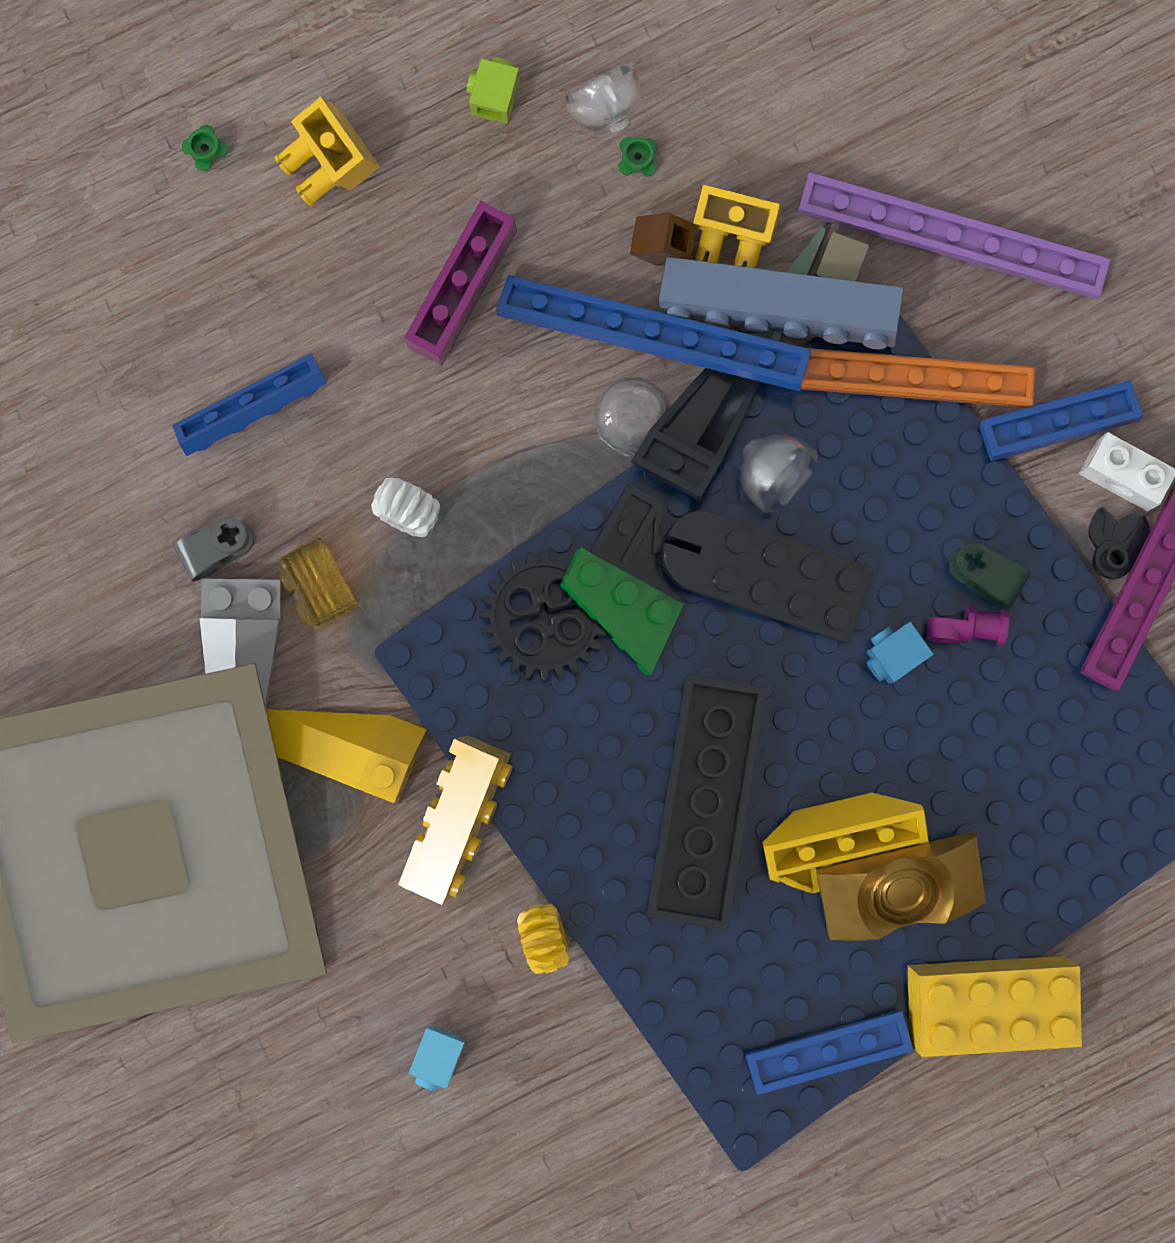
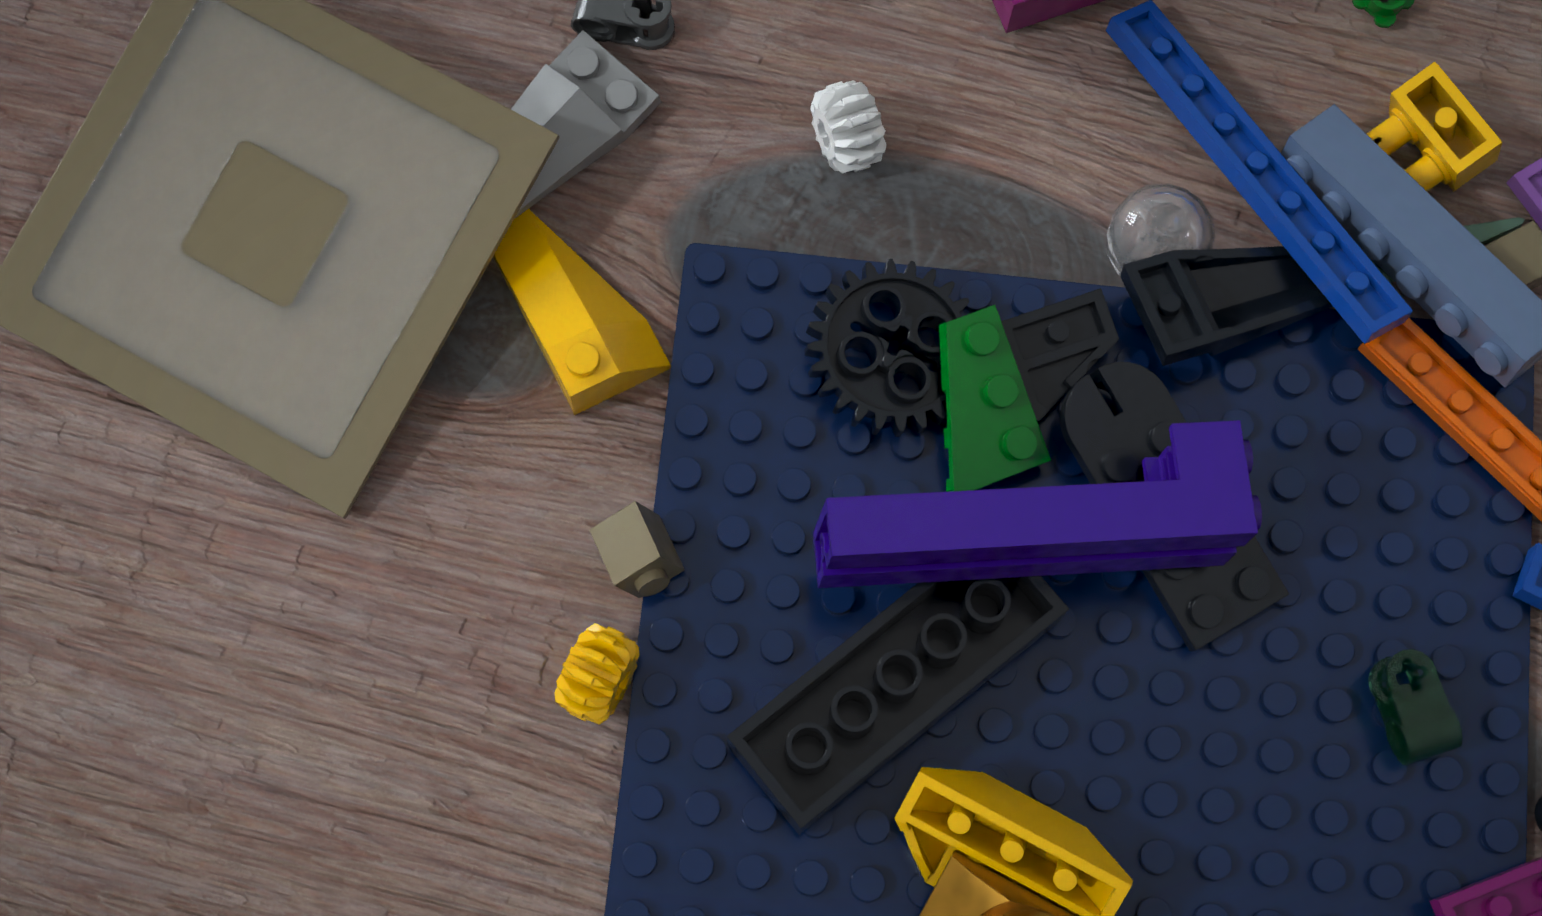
camera: 35 degrees right, 10 degrees down
clear yellow brick [277,537,361,632] -> none
wedge [399,735,513,905] -> none
medium azure brick [409,1024,466,1092] -> none
reddish brown brick [630,213,697,266] -> none
clear cylinder [740,432,818,513] -> none
dark azure brick [866,622,934,684] -> none
magenta connector [926,605,1009,645] -> none
none -> dark tan brick [590,501,685,598]
none -> dark purple brick [813,420,1262,588]

